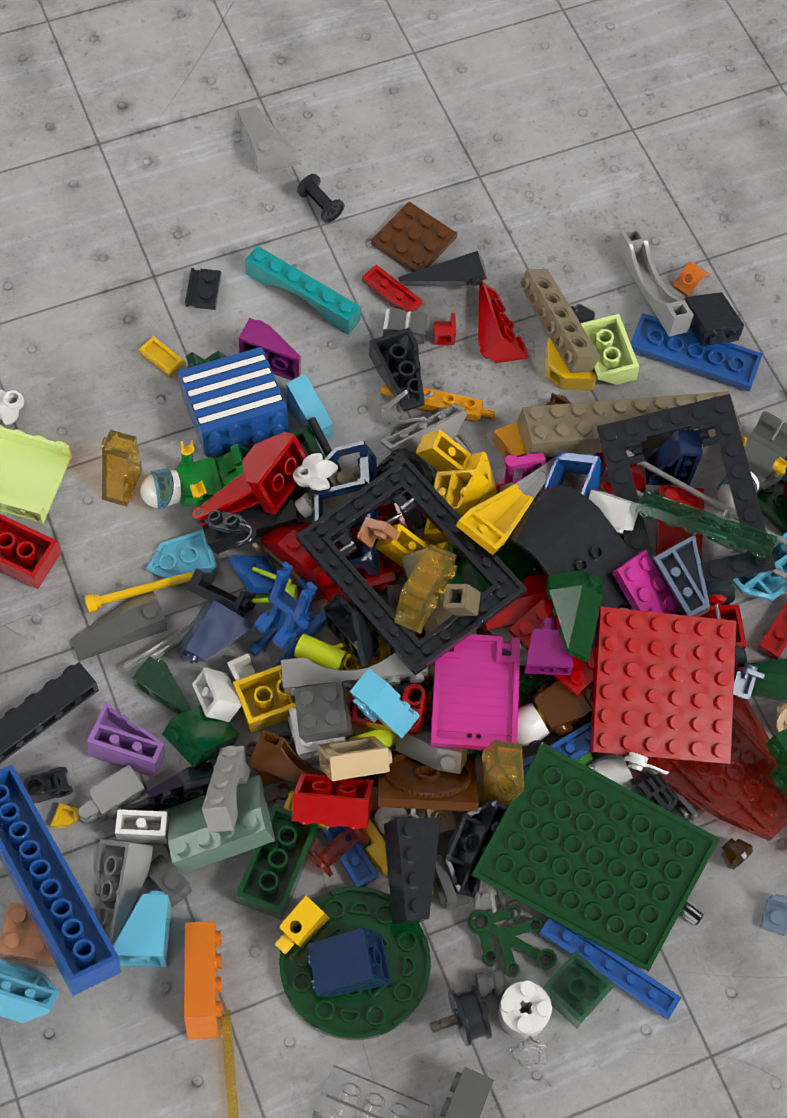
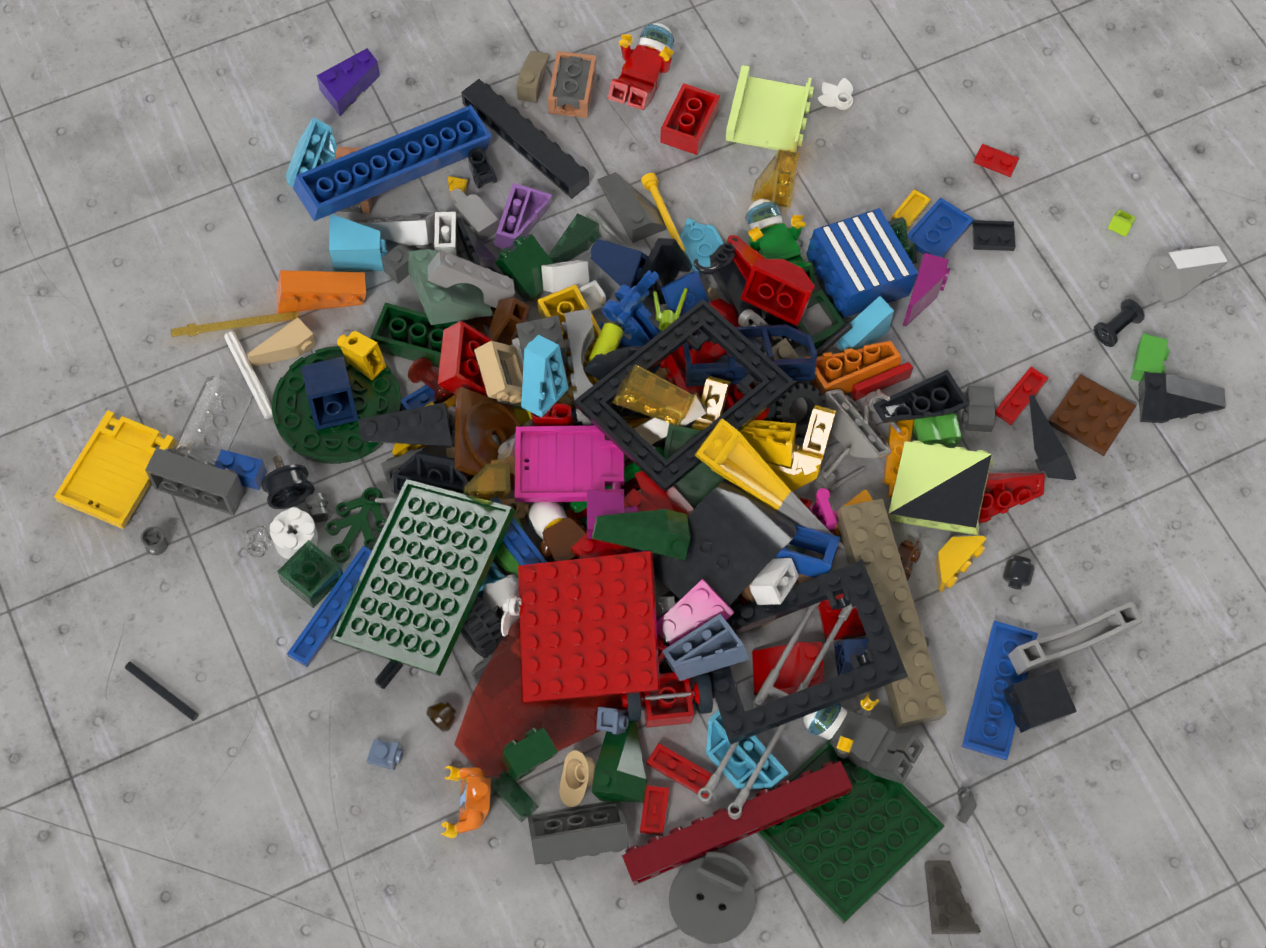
camera: 90 degrees right, 0 degrees up
teal arch [245,245,361,335] -> none
white plate [293,453,338,491] -> none
nougat bracket [357,517,399,548] -> none
red panel [433,313,456,345] -> none
dark tan brick [443,584,481,616] -> none
dark tan brick [519,269,600,373] -> none
yellowish green slope [581,314,639,385] -> none
clear green plate [635,491,778,558] -> none
orange bracket [673,261,711,296] -> none
none -> blue brick [215,449,267,490]
none -> white axle [224,331,273,419]
none -> tan slope [247,317,316,367]
none -> orange wedge [805,341,901,401]
none -> red tile [851,362,913,401]
none -> panel [888,440,994,536]
none -> blue plate [904,197,974,258]
none -> bright green brick [912,414,962,448]
none -> red plate [973,143,1019,178]
none -> lime slope [1108,209,1137,237]
none -> bright green brick [1130,333,1170,381]
none -> black wedge [1138,372,1226,423]

